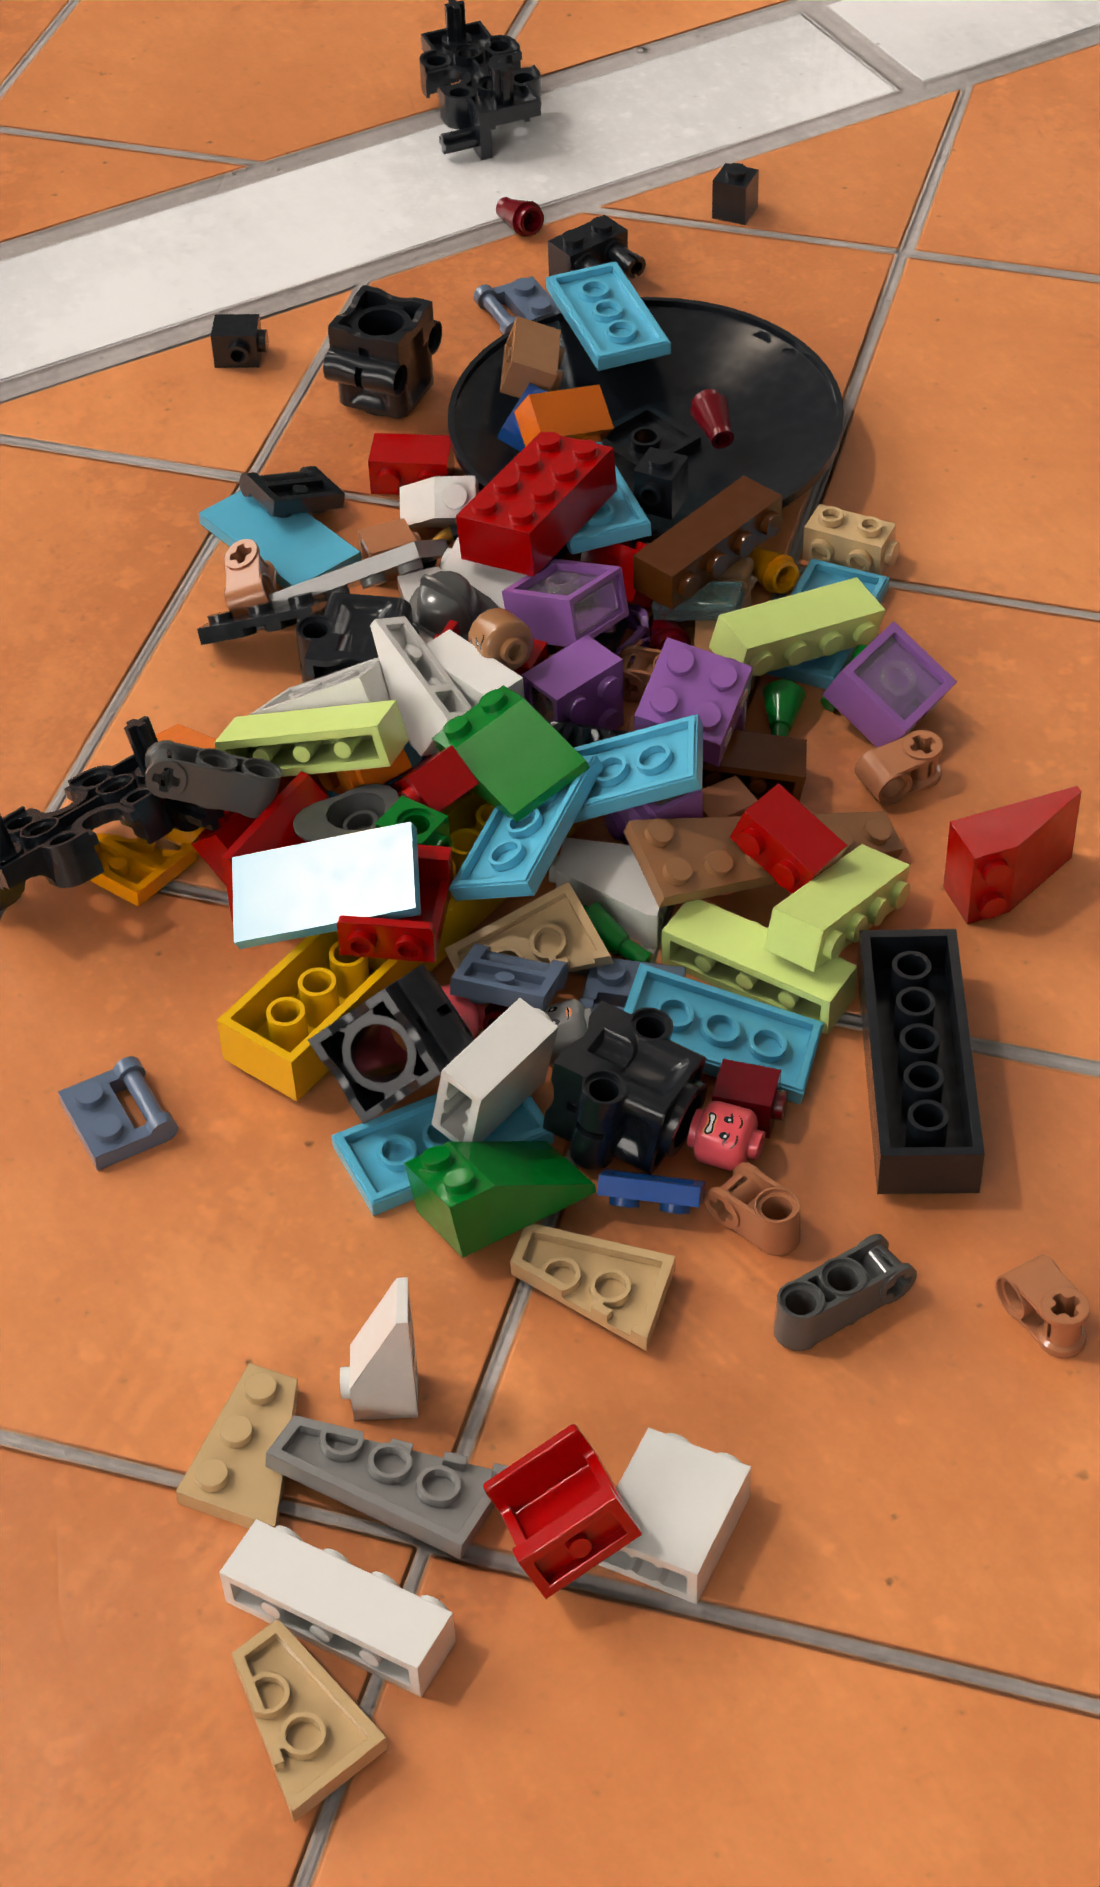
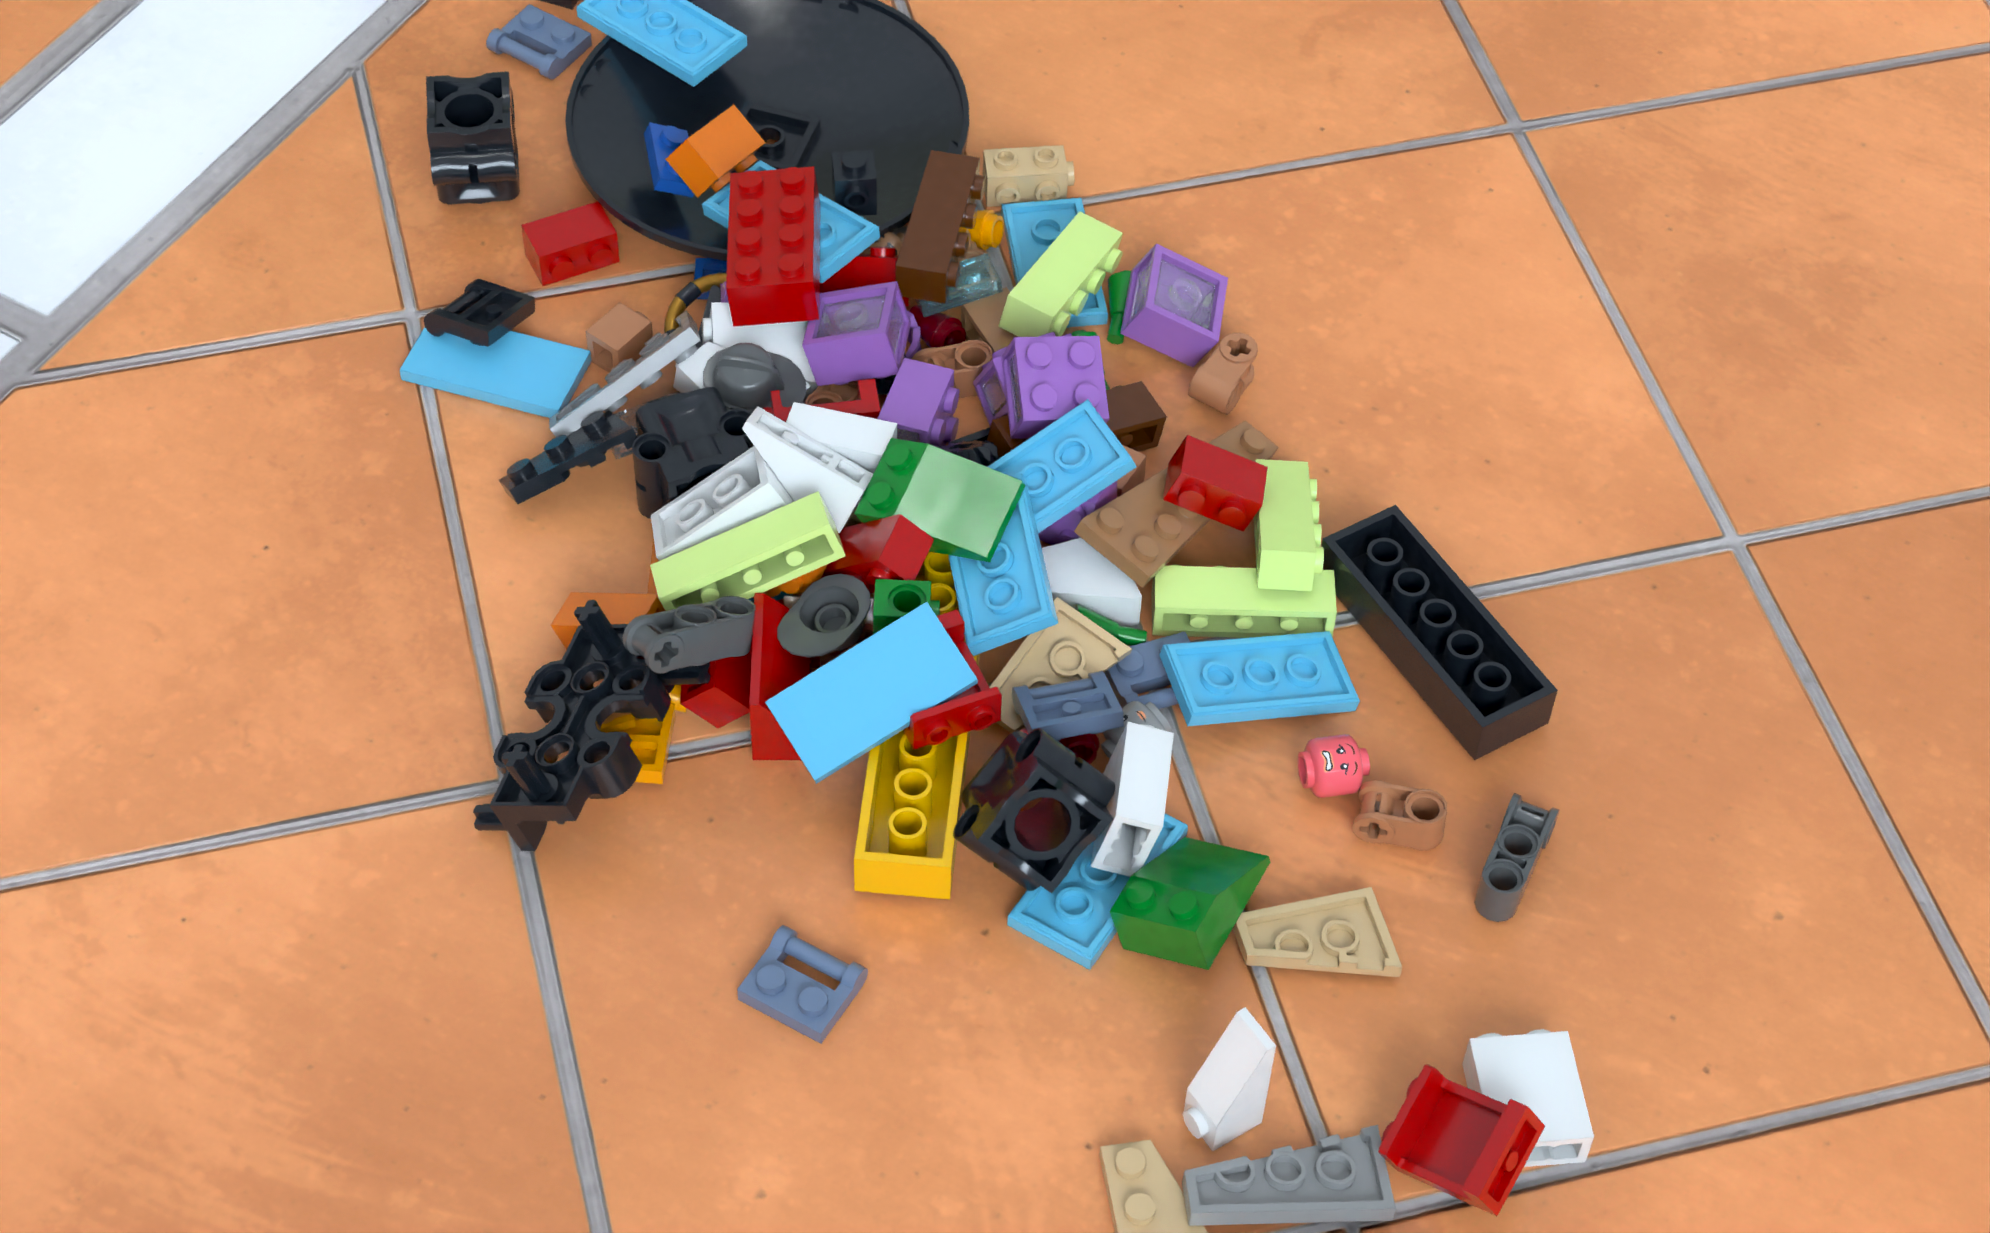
camera: 35 degrees left, 5 degrees up
black brick [210,314,269,368] -> none
nougat piece [224,539,277,617] -> none
white slope [399,476,480,528] -> none
medium nougat head [468,608,534,671] -> none
medium nougat brick [500,316,565,398] -> none
black piece [543,1000,707,1174] -> none
blue plate [597,1169,706,1214] -> none
dark red cone [690,389,734,449] -> none
dark red brick [712,1059,788,1139] -> none
red slope [943,786,1082,924] -> none
nougat piece [995,1254,1090,1358] -> none

